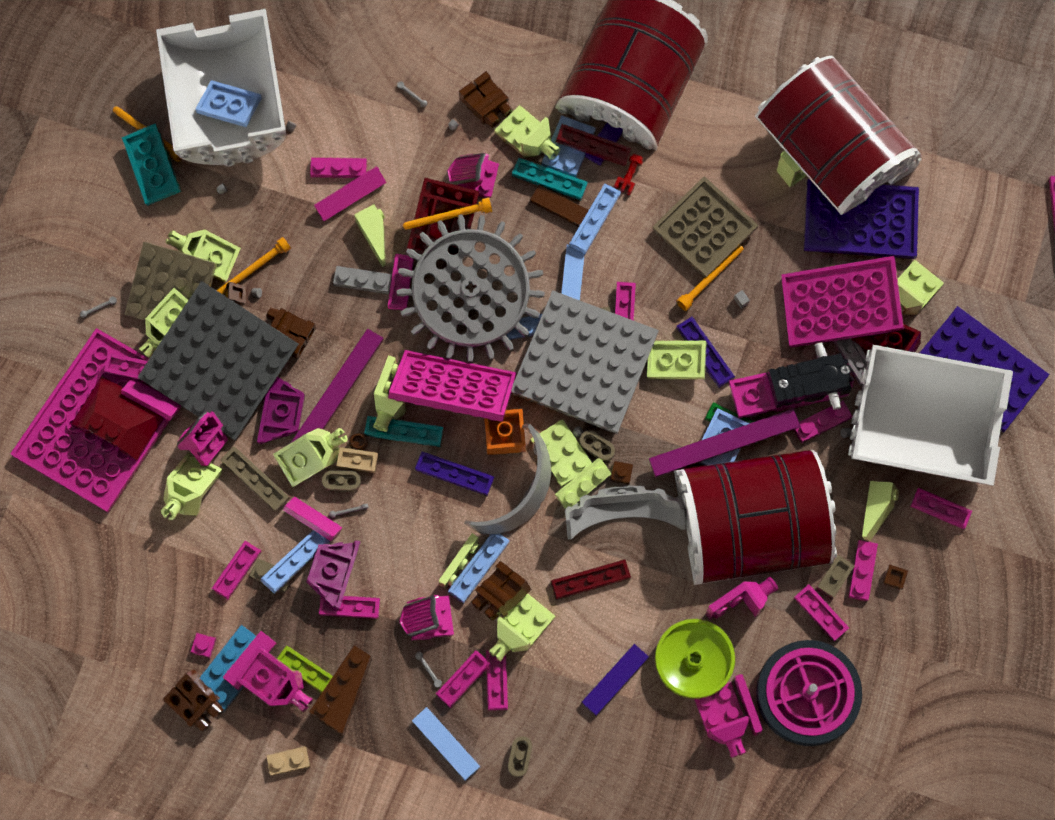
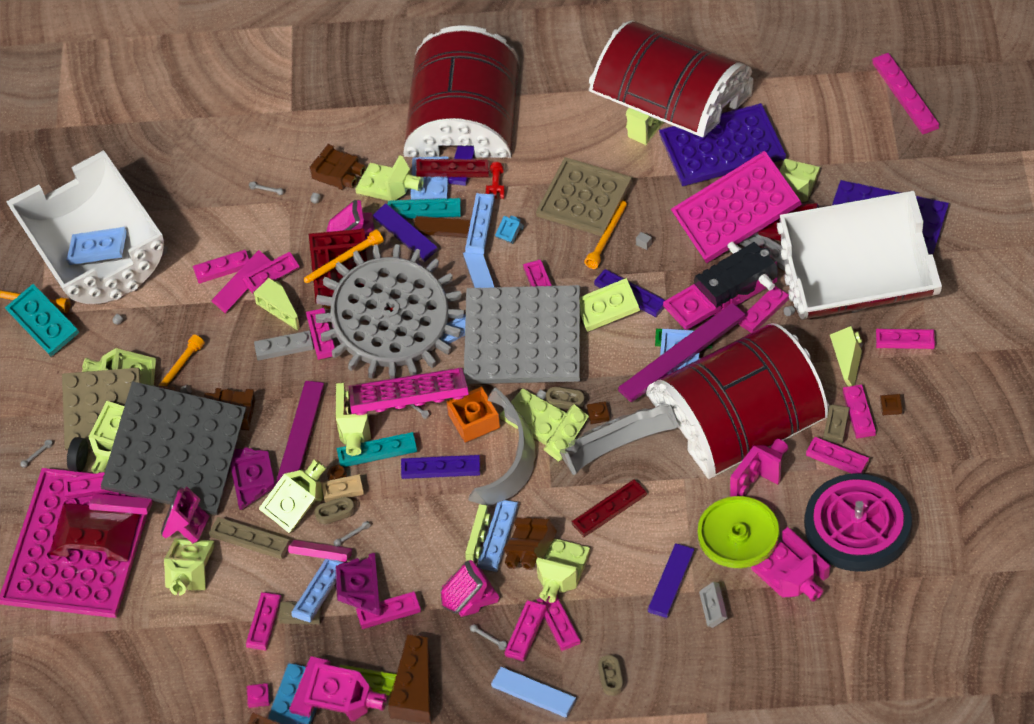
camera: 15 degrees left, 20 degrees down
none -> black tyre [67,437,89,472]
none -> dark pink plate [242,251,300,294]
none -> dark purple tile [373,203,438,262]
none -> dark azure bracket [495,216,524,244]
none -> light grey plate [699,581,727,628]

